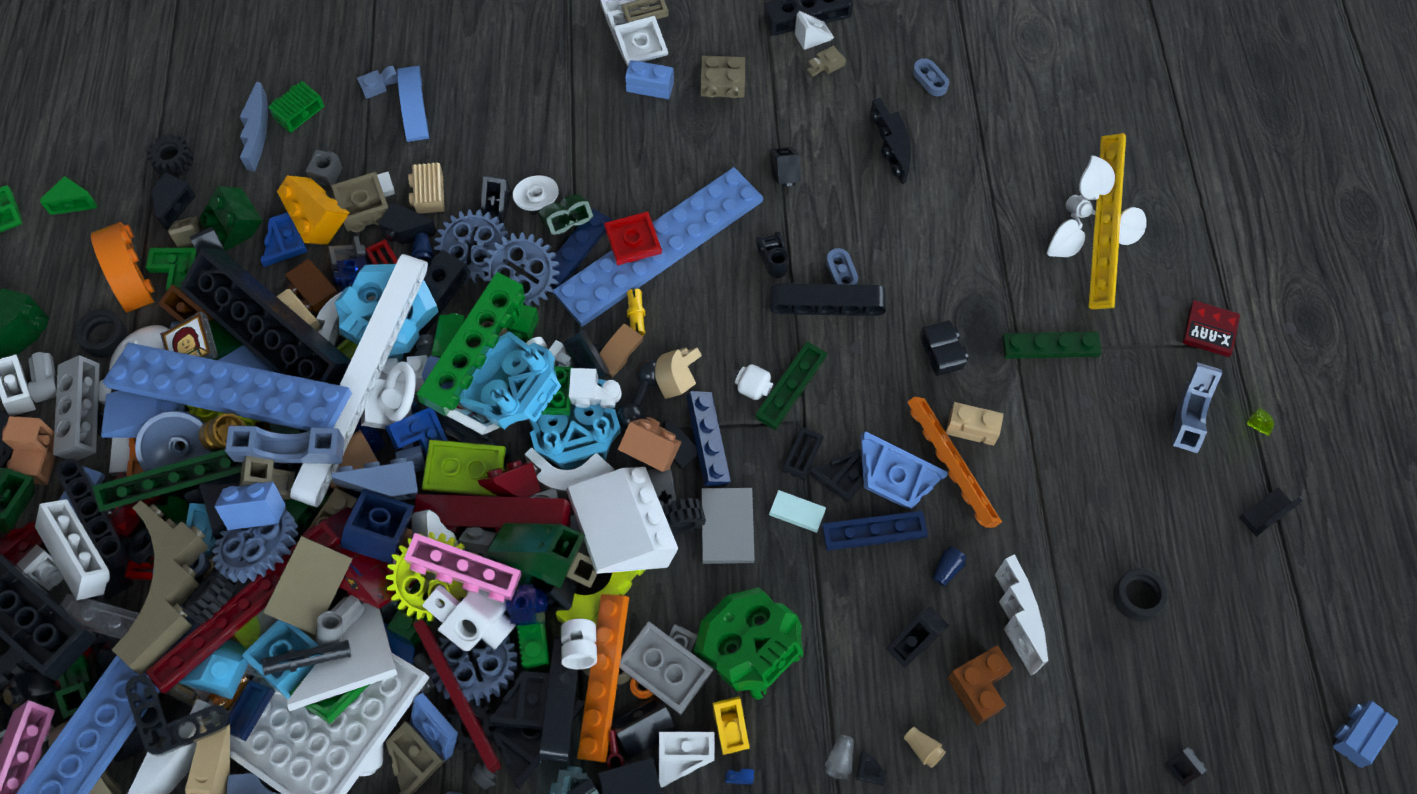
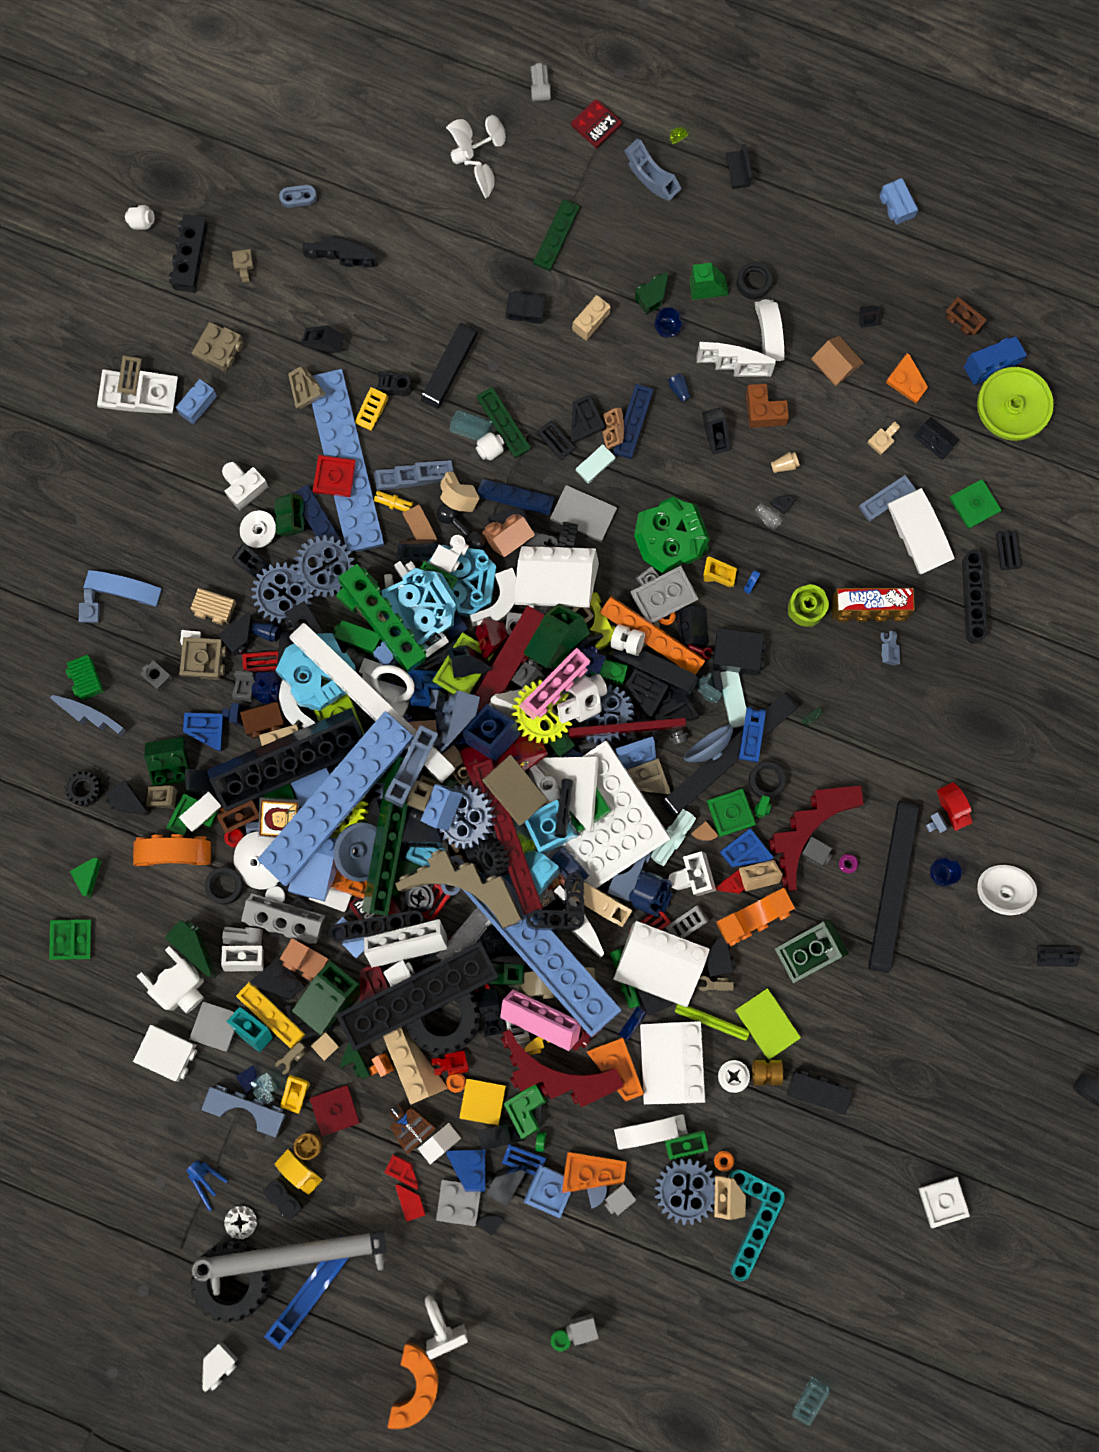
camera: 65 degrees left, 15 degrees up
pearl gold wheel [199,413,245,452] -> none
light orange wedge [277,175,350,245] -> none
white wing [659,732,714,787] -> none
white slope [795,11,834,50] -> none
sand blue plate [826,248,858,285] -> none
medium blue wing [860,431,948,509] -> none
orange plate [907,397,1002,528] -> none
yellow tile [1089,133,1126,310] -> none
none -> white tile [179,792,222,832]
none -> white brick [222,462,268,511]
none -> dark blue tile [222,703,245,726]
none -> red tile [224,828,244,848]
none -> dark tan wing [288,366,325,409]
none -> yellow slope [355,387,388,431]
none -> sand blue slope [374,460,453,491]
none -> dark blue tile [446,613,468,639]
none -> black slope [448,645,492,678]
none -> clear light blue slope [449,410,492,441]
none -> light grey piece [531,63,550,102]
none -> medium nougat slope [603,408,624,449]
none -> dark green slope [635,272,668,315]
none -> clear blue hair [654,307,682,338]
none -> green slope [689,263,728,300]
none -> white arch [755,299,784,361]
none -> medium nougat slope [811,336,864,386]

